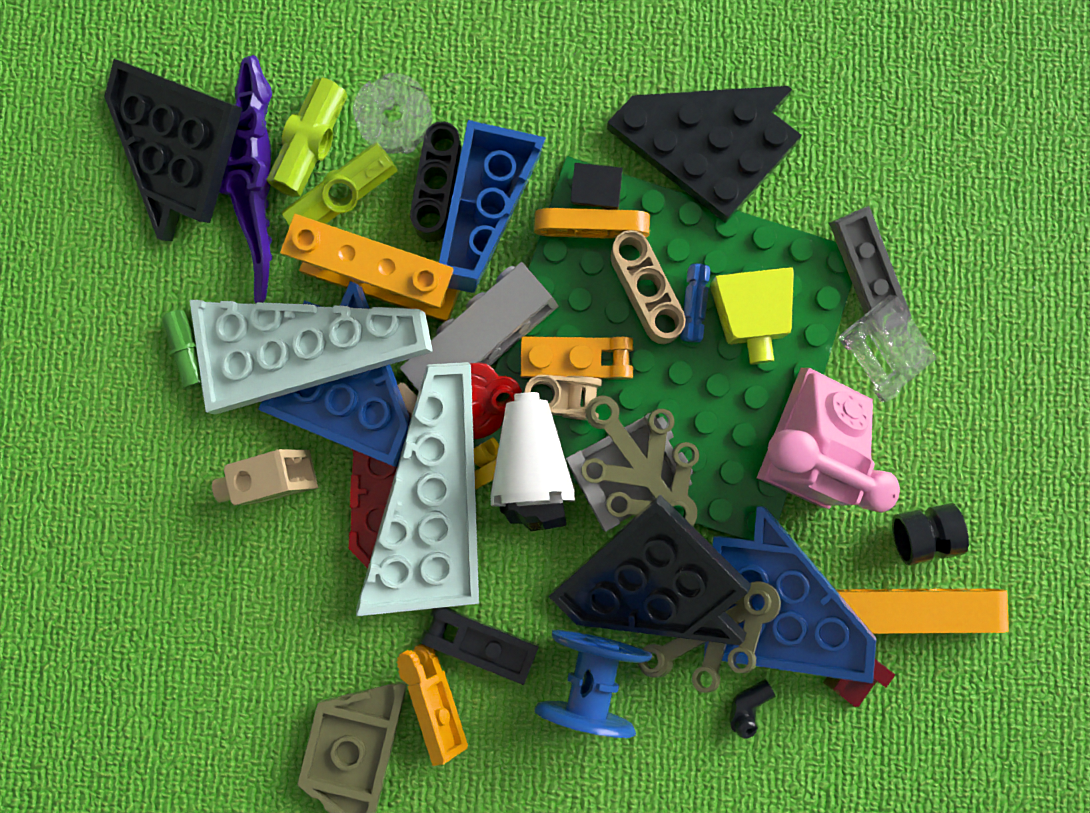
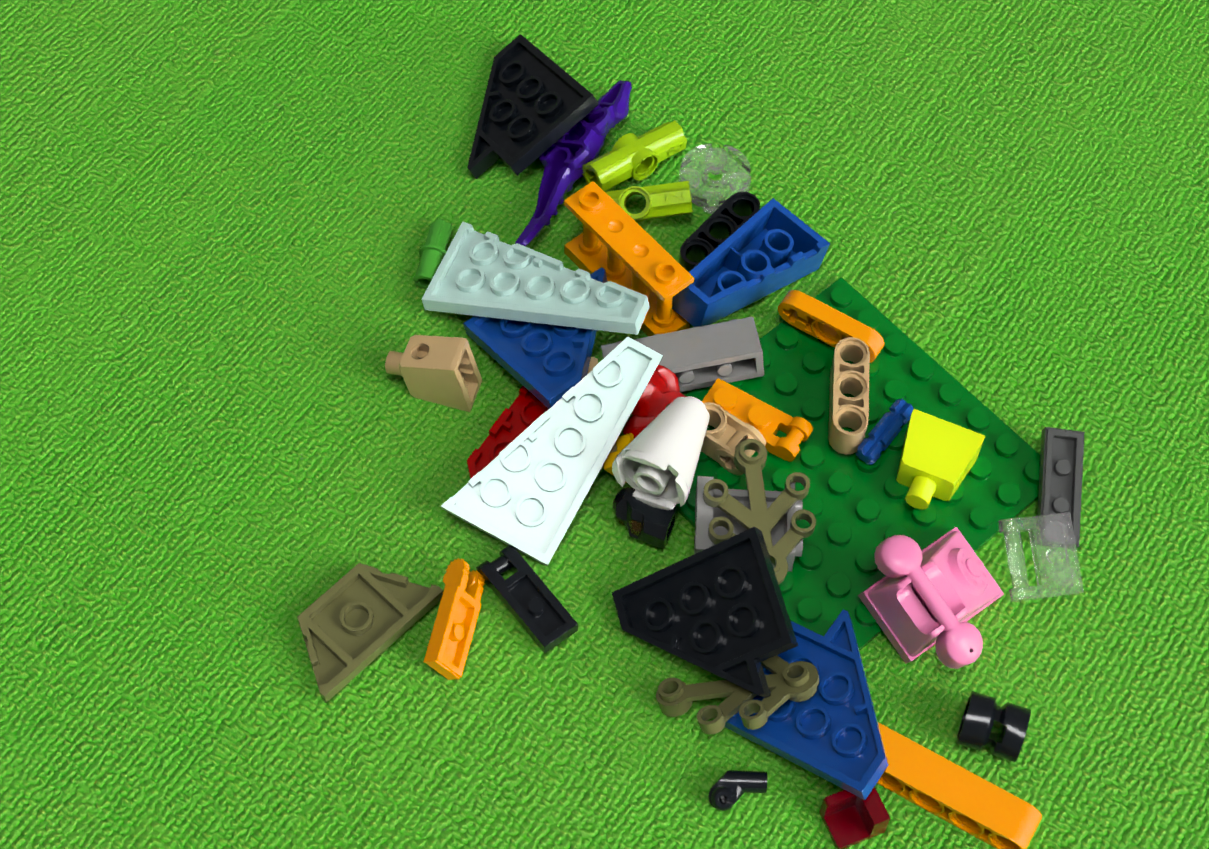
camera: 30 degrees right, 25 degrees down
blue piece [534,630,653,738] -> none
black panel [571,163,623,210] -> none
black wing [607,86,802,223] -> none

